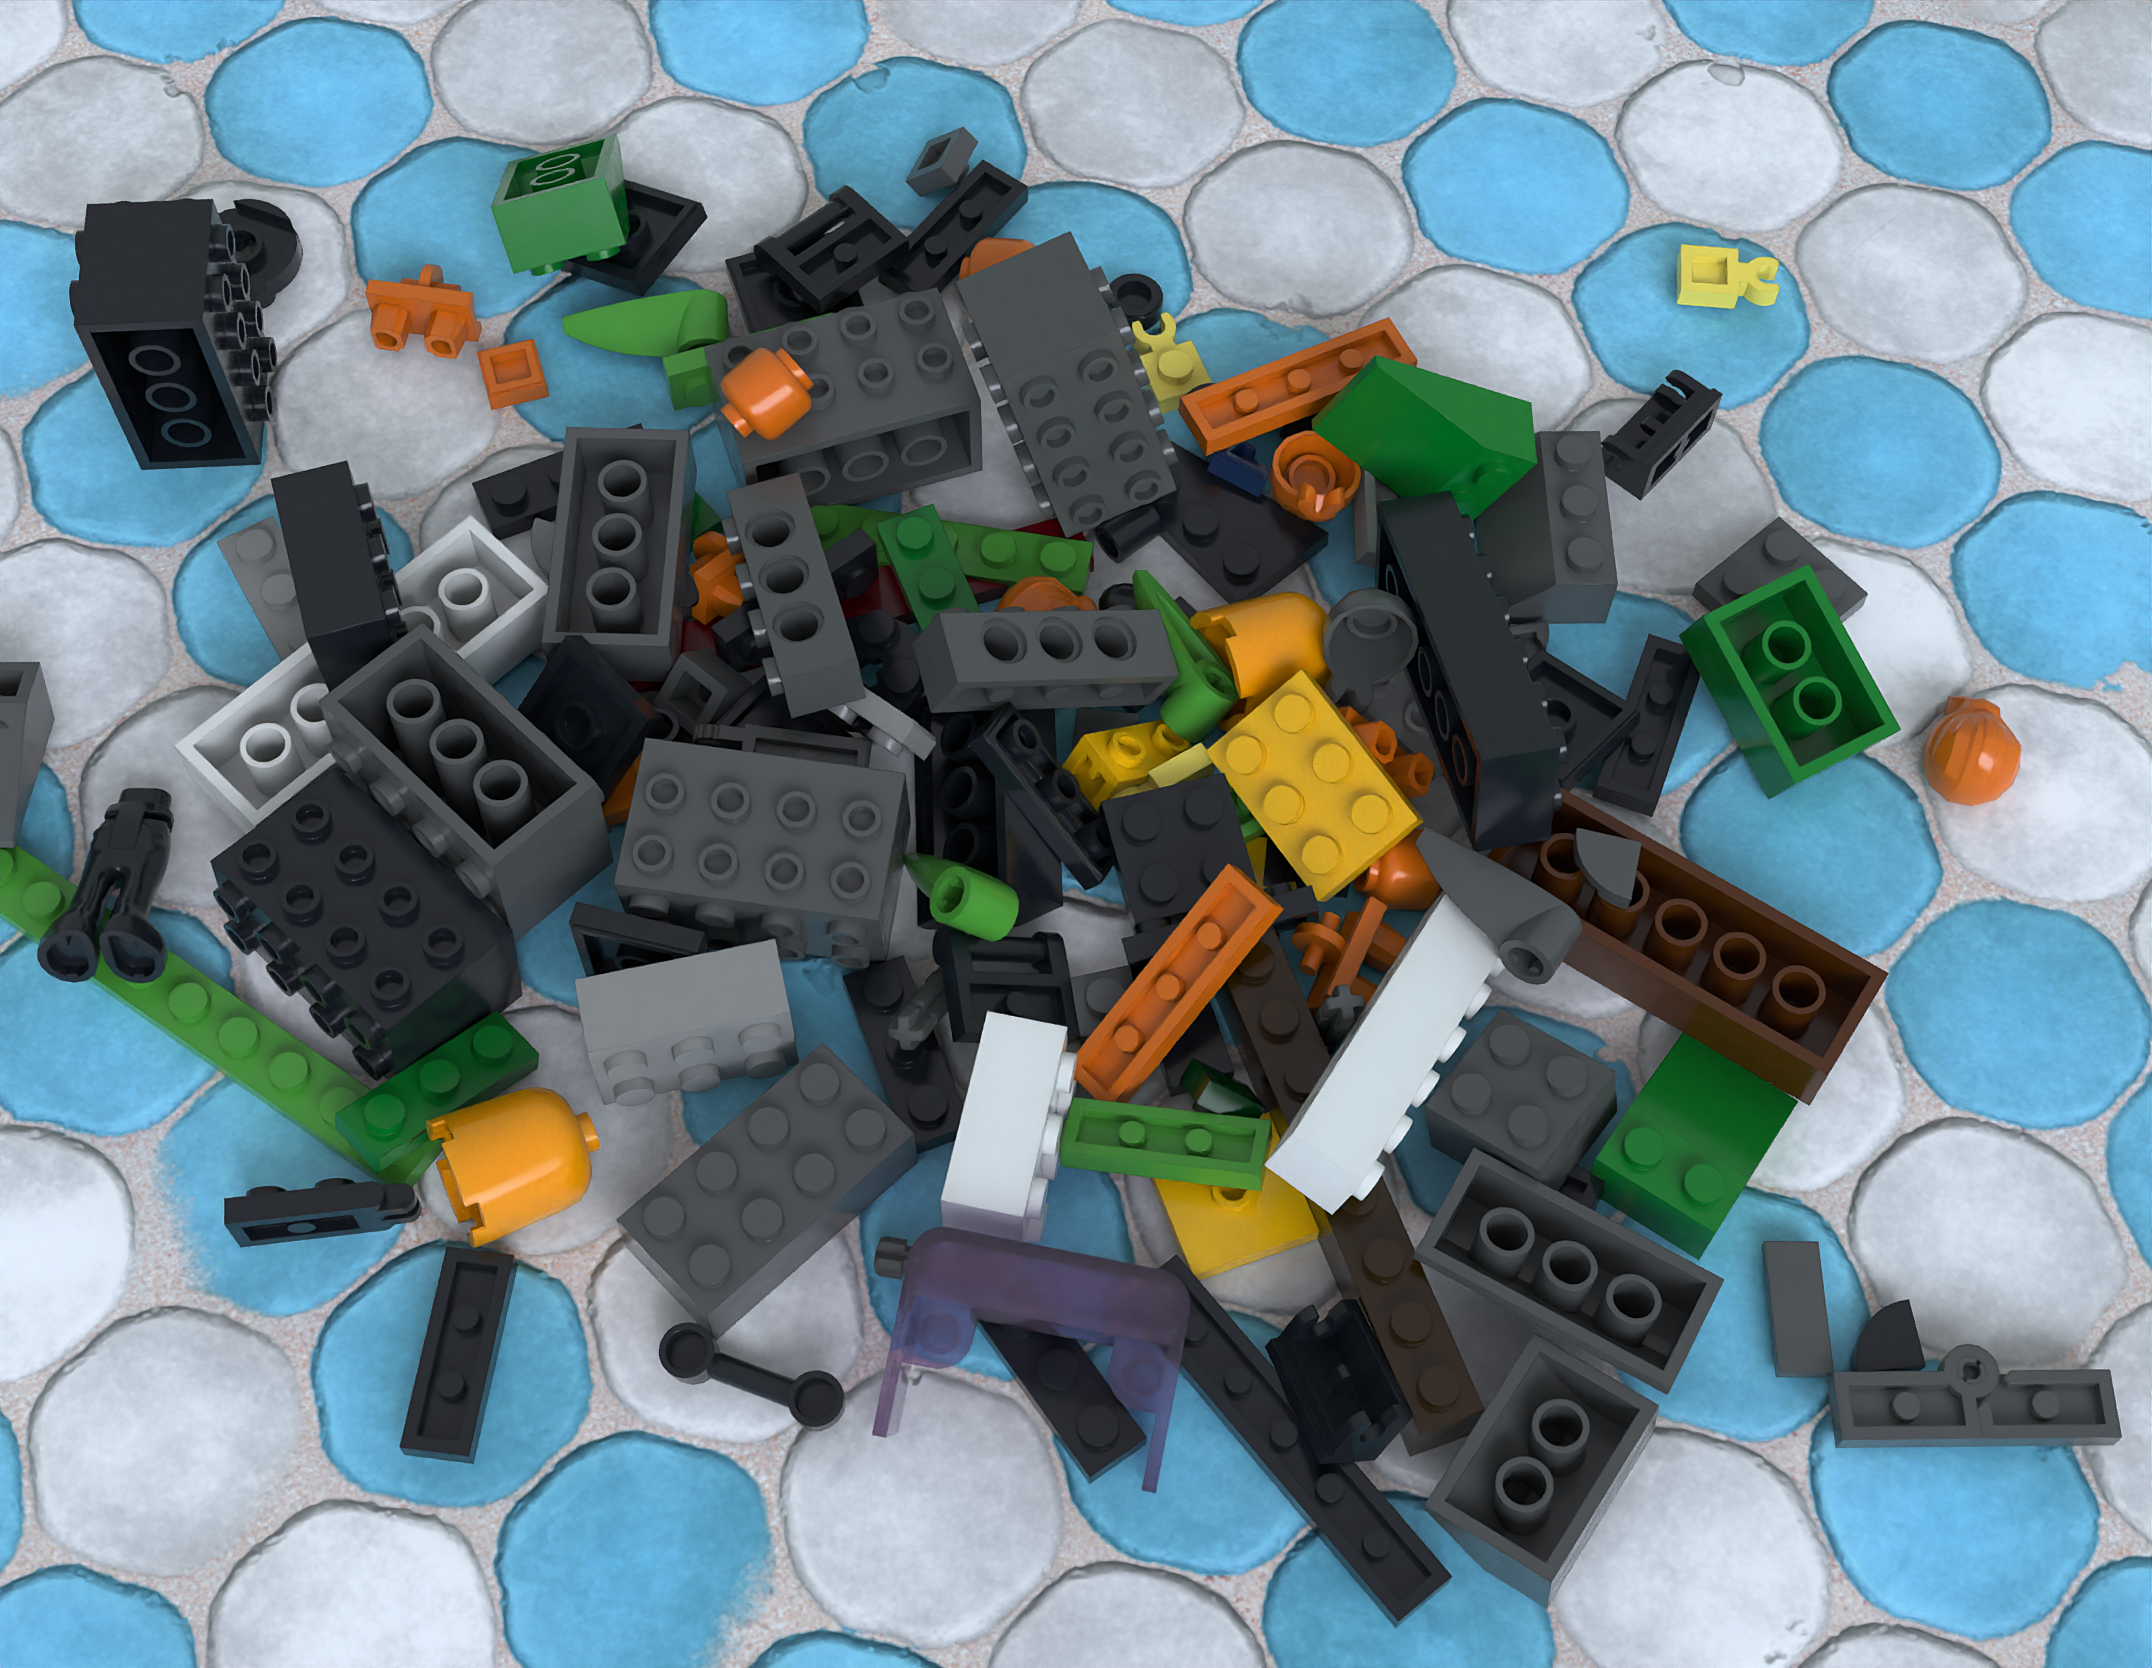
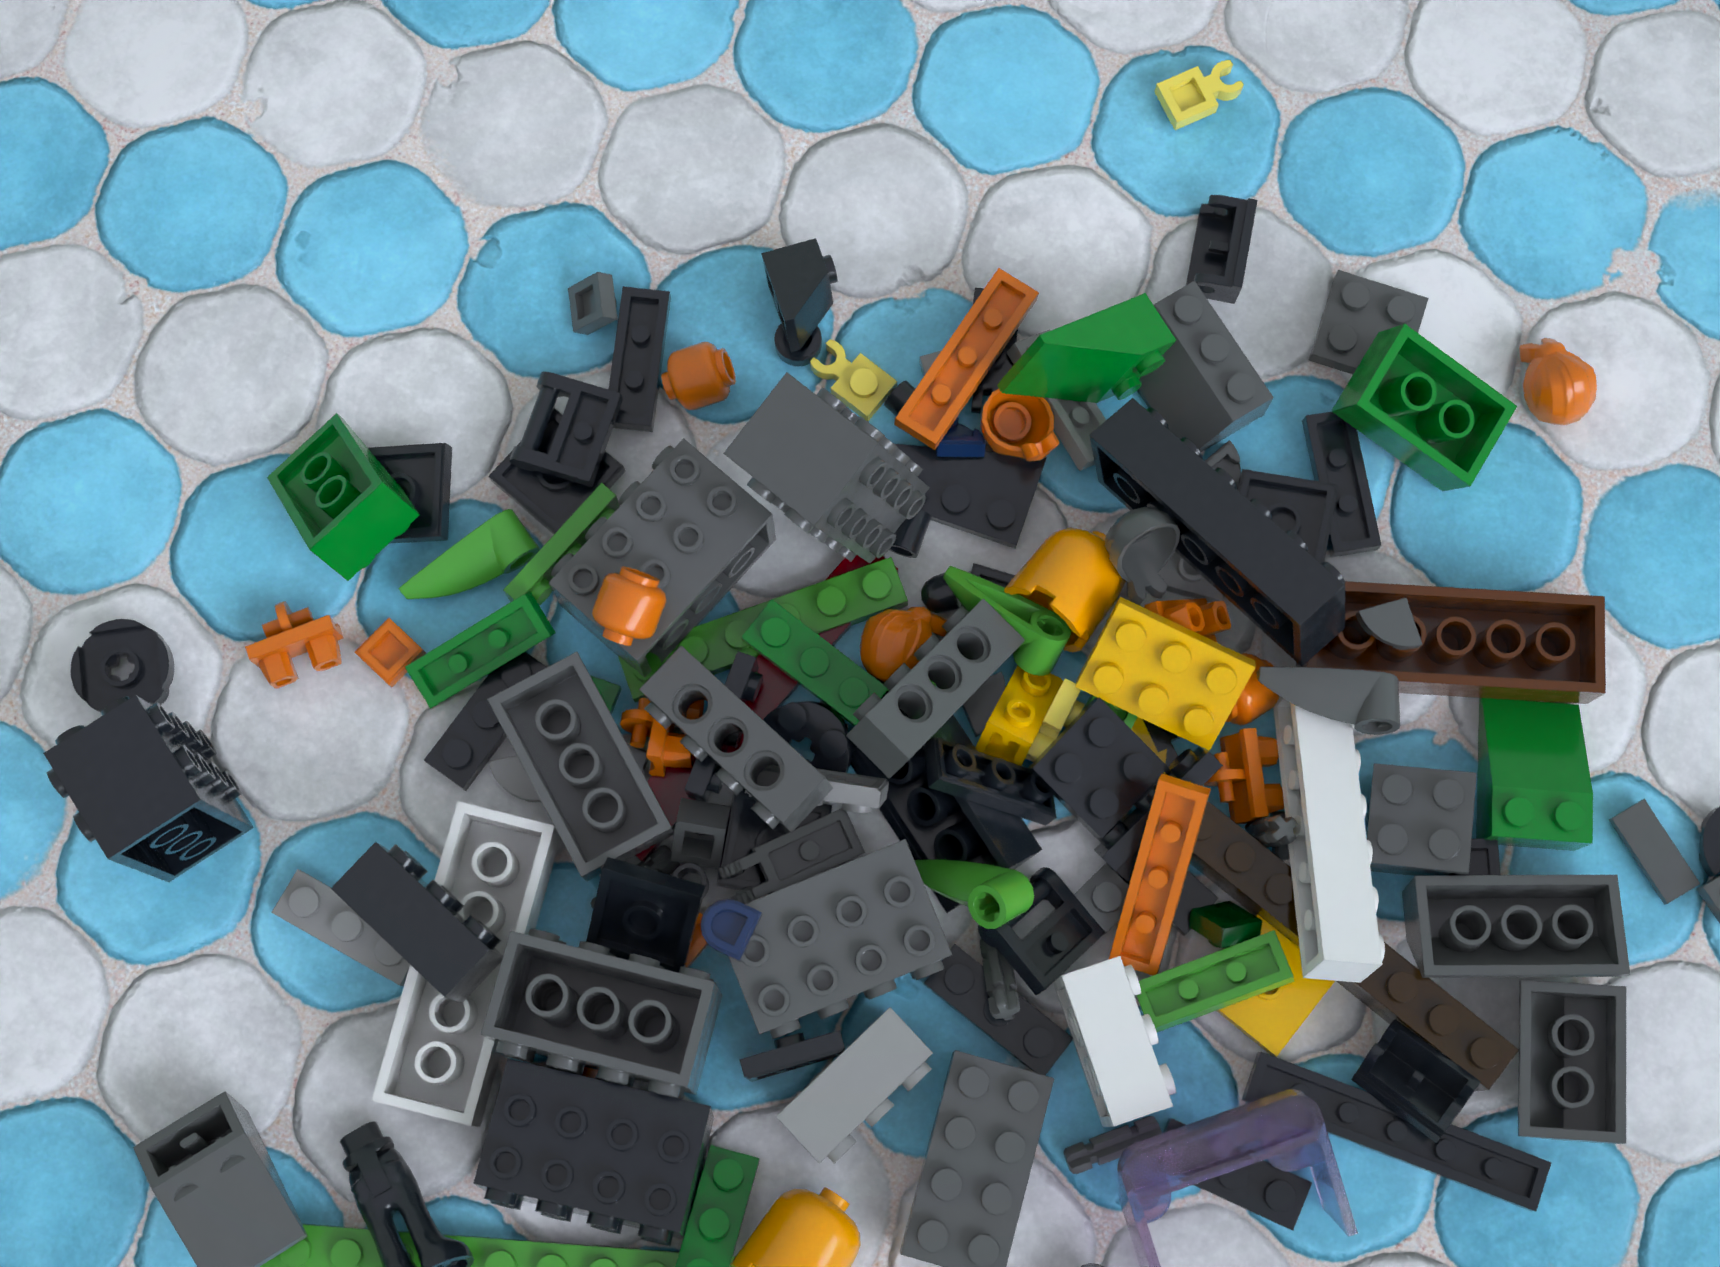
camera: 30 degrees left, 15 degrees up
none -> green plate [405,591,556,709]
none -> dark blue tile [701,899,762,962]
none -> black slope [761,238,838,352]

